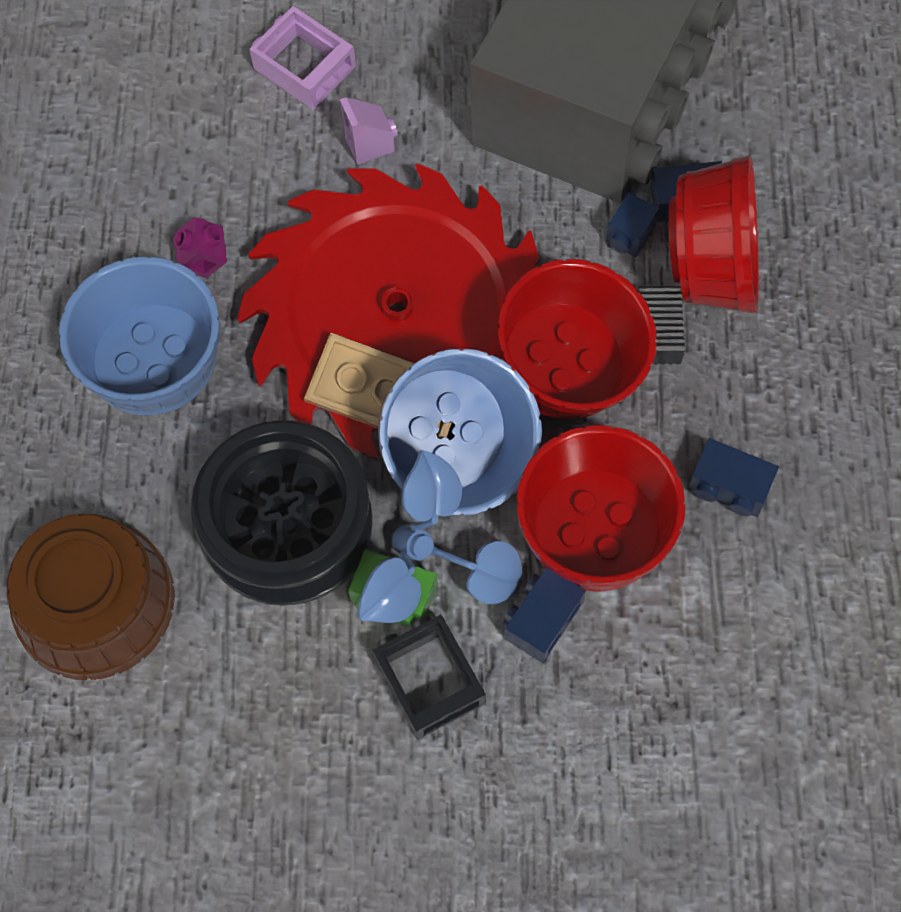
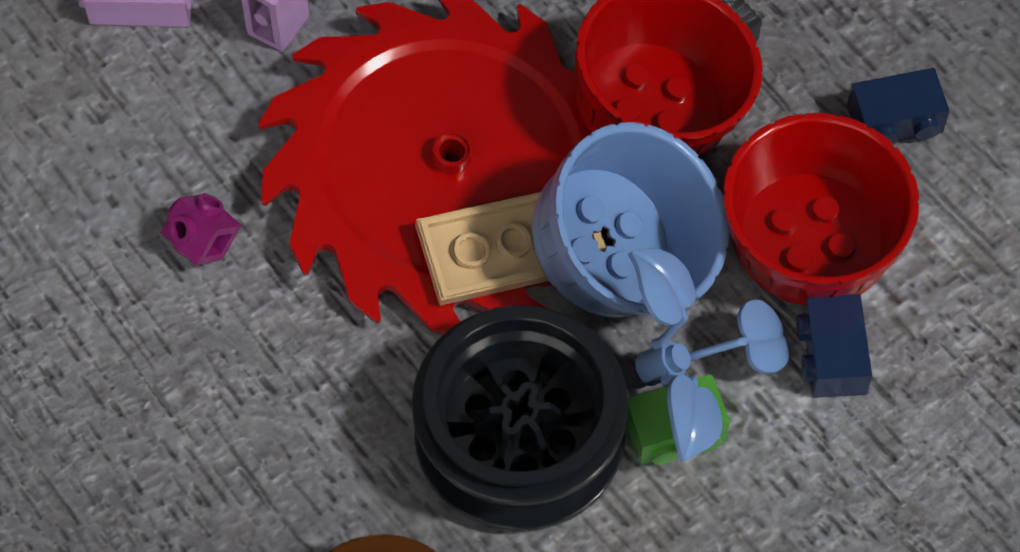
camera: 40 degrees left, 5 degrees down
medium blue piece [59,257,220,415] -> none
black window [372,614,486,740] -> none

